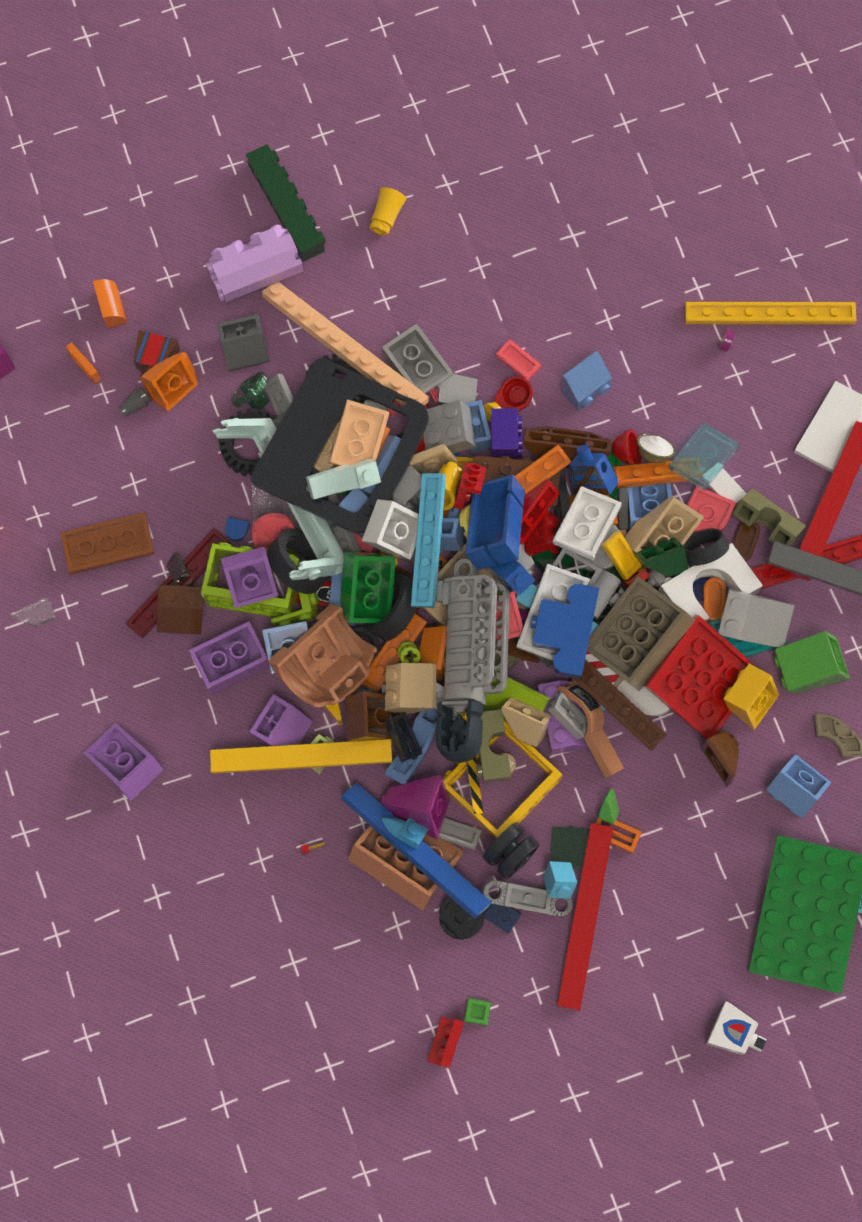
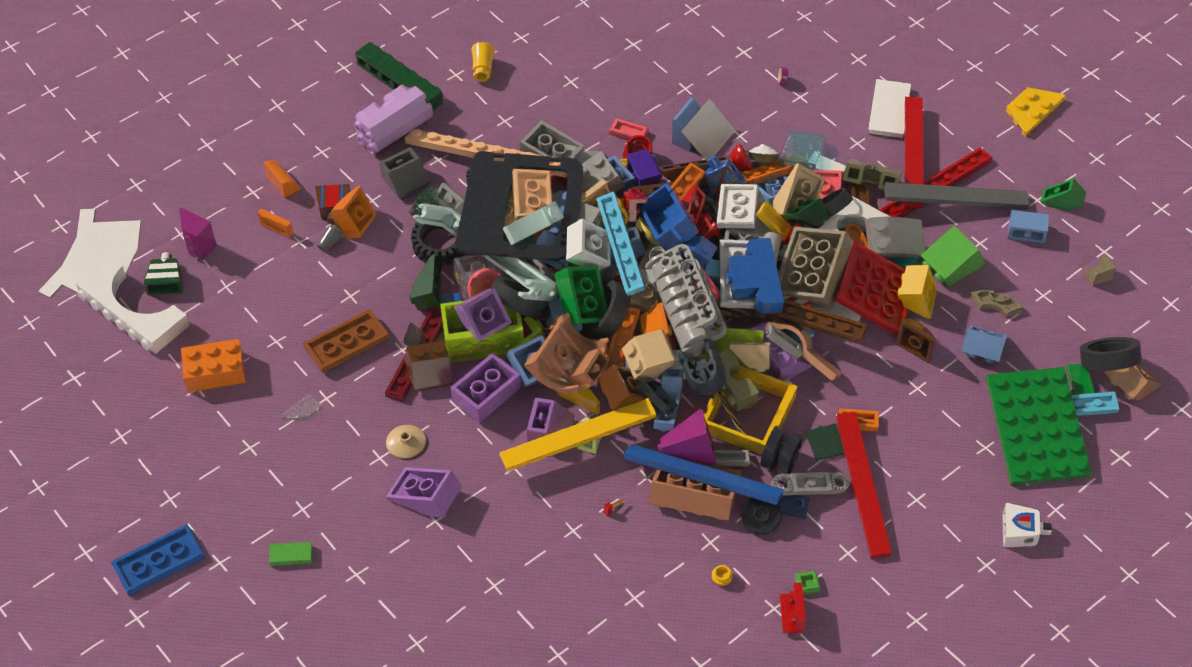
camera: 25 degrees left, 20 degrees down
dark azure plate [382,817,428,850] -> none
lime bush [398,641,420,663] -> none
medium azure brick [543,861,577,899] -> none
bright green slope [598,789,619,824] -> none
yellow tile [685,302,856,325] -> none
none -> tan dish [386,425,426,459]
none -> dark green slope [409,254,442,311]
none -> white sticker [681,99,736,159]
none -> yellow plate [712,565,733,586]

